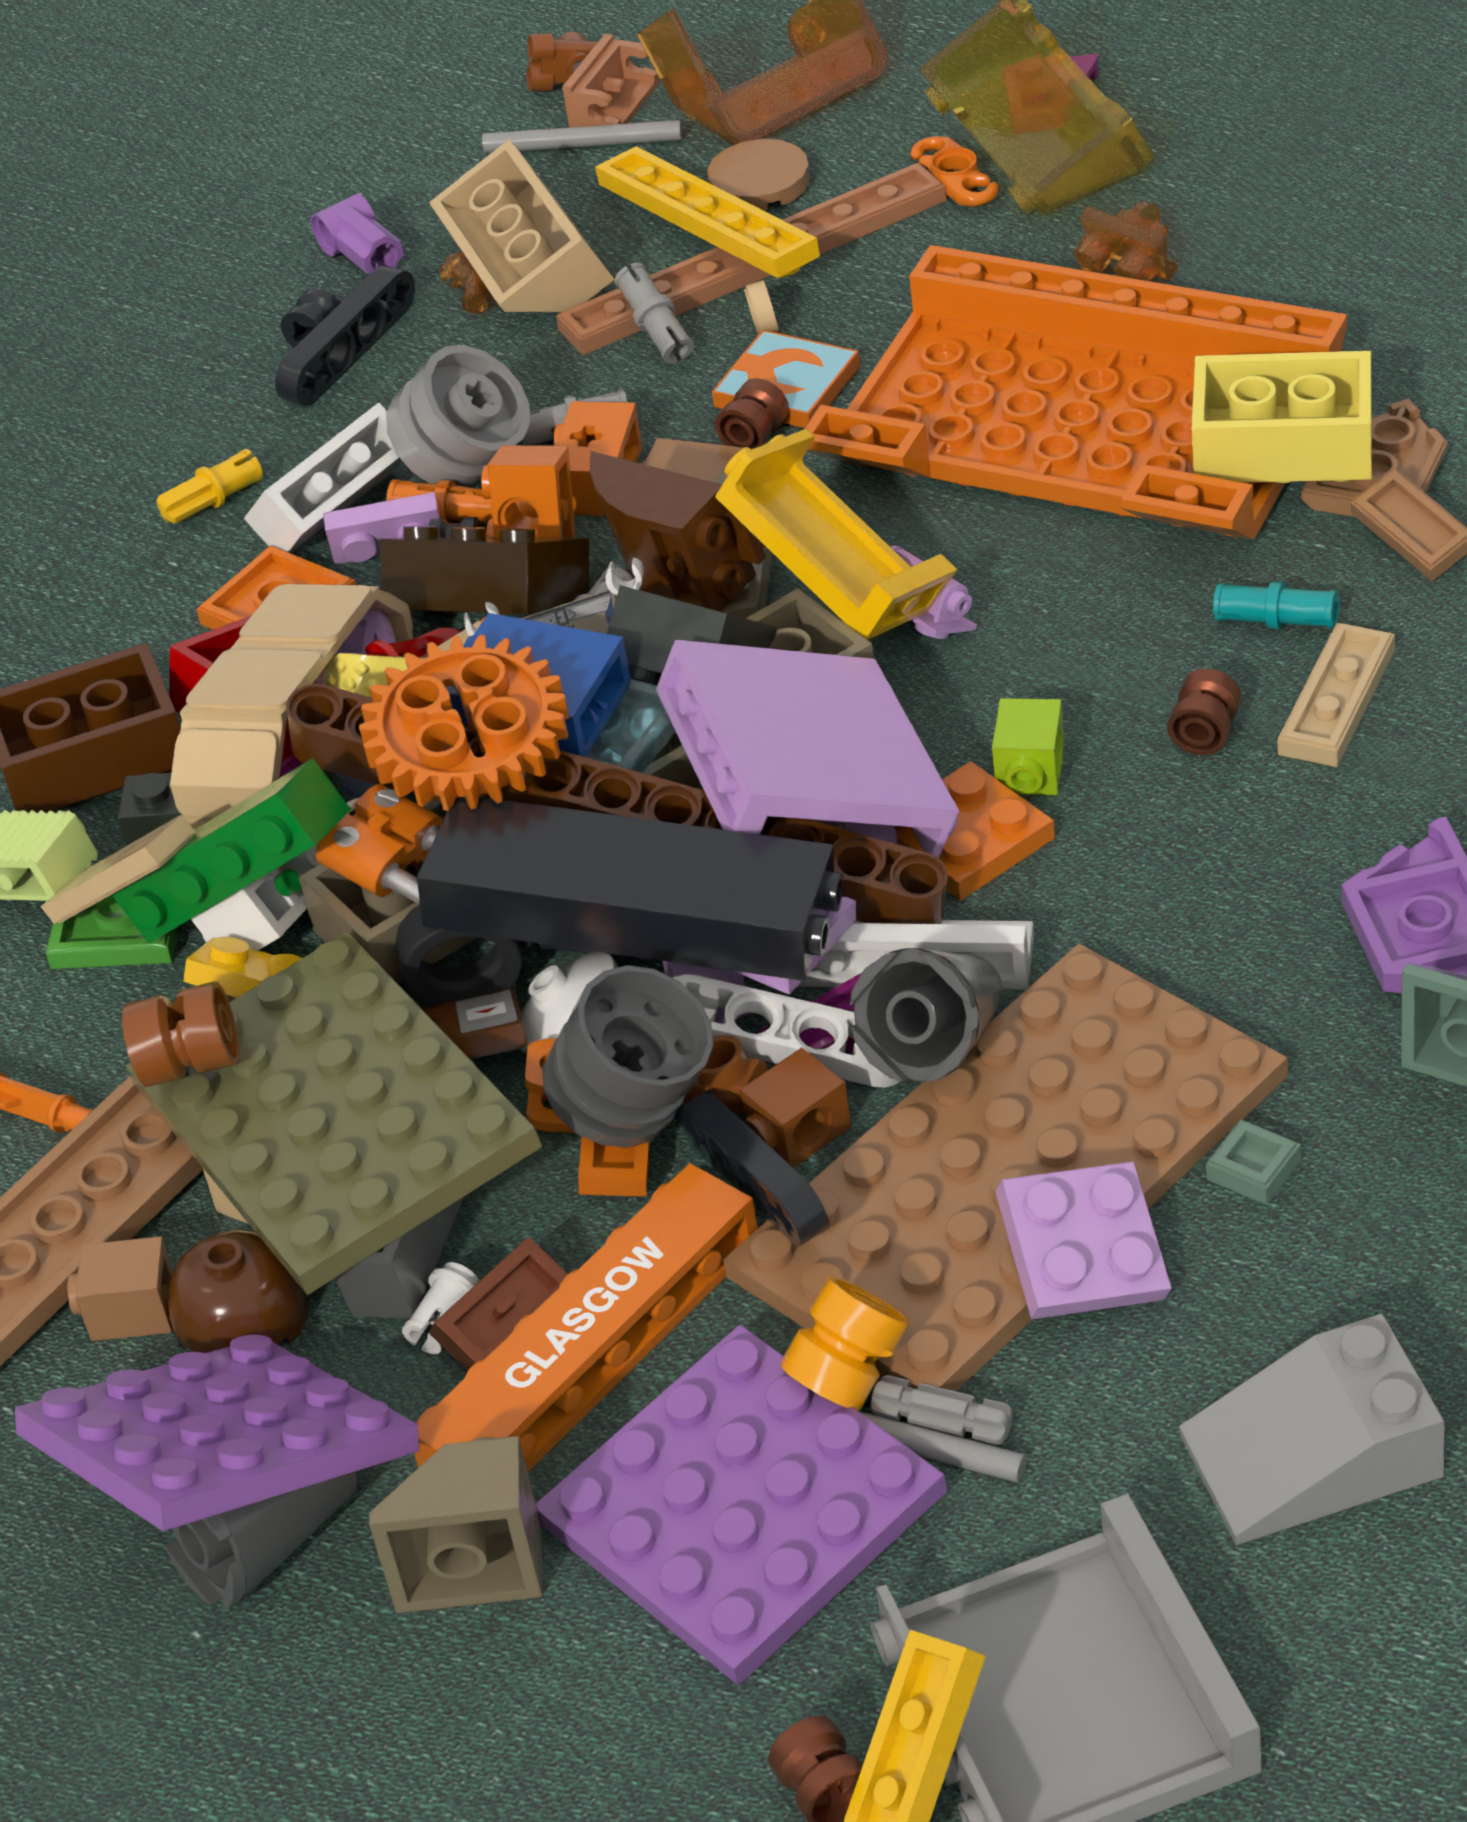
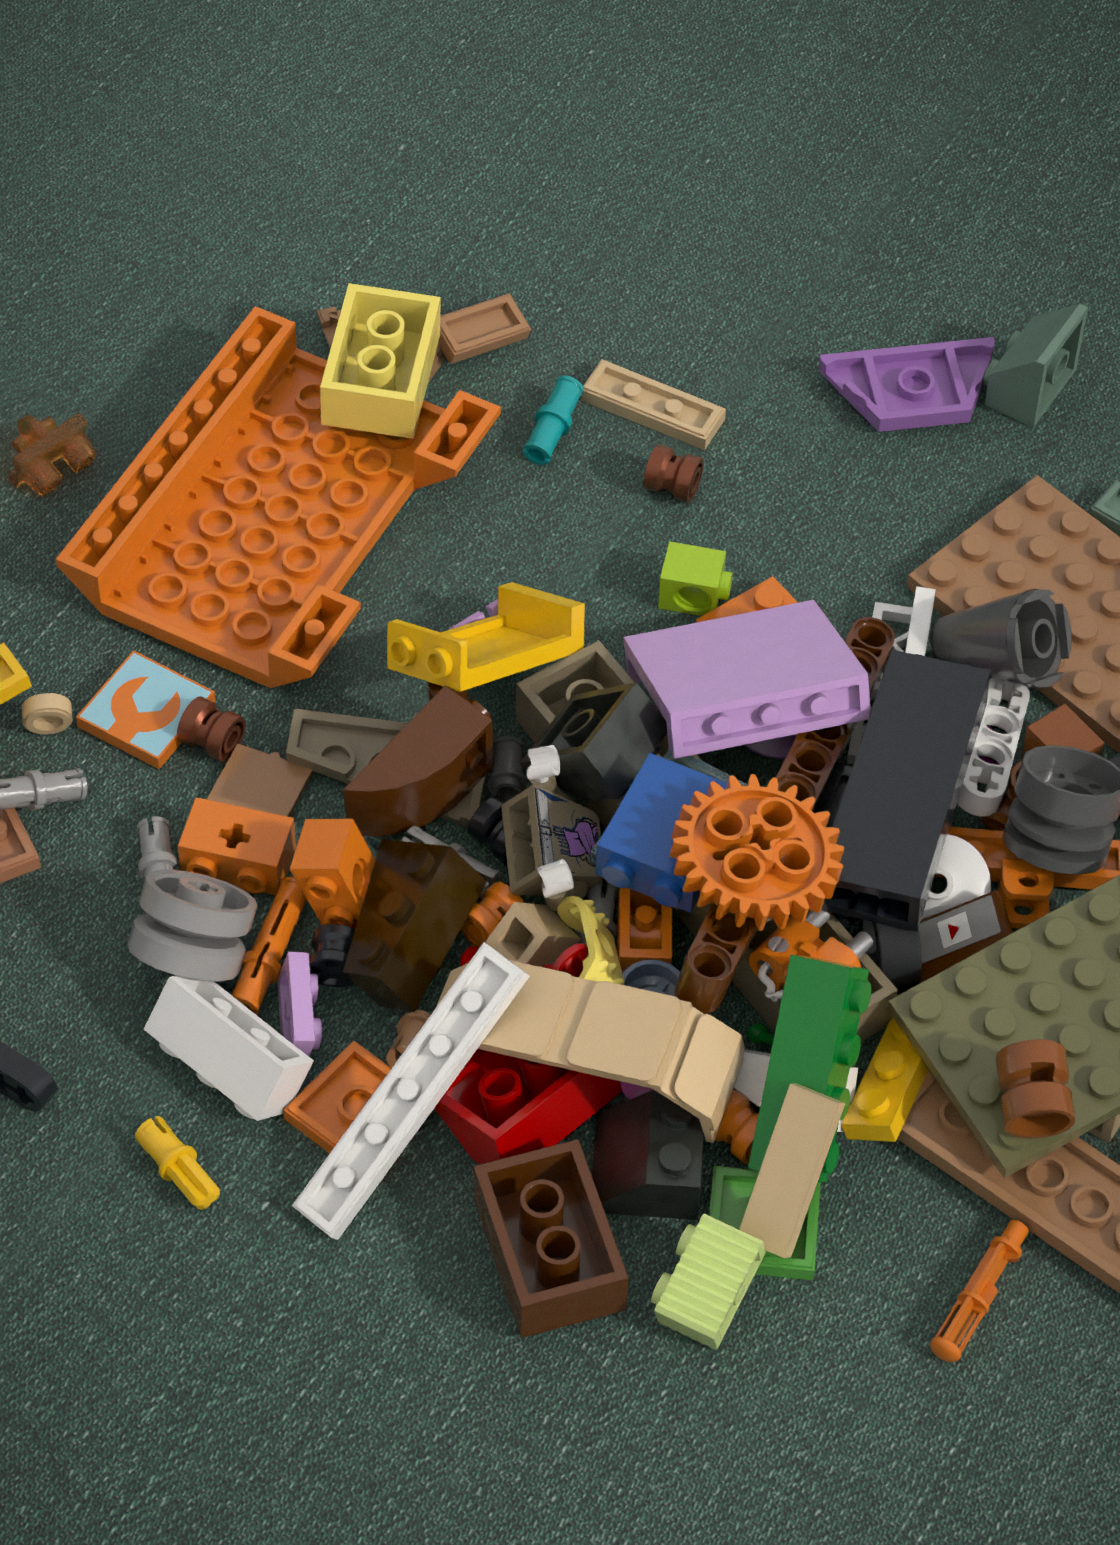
camera: 95 degrees left, 10 degrees up
none -> white tile [292,942,530,1240]

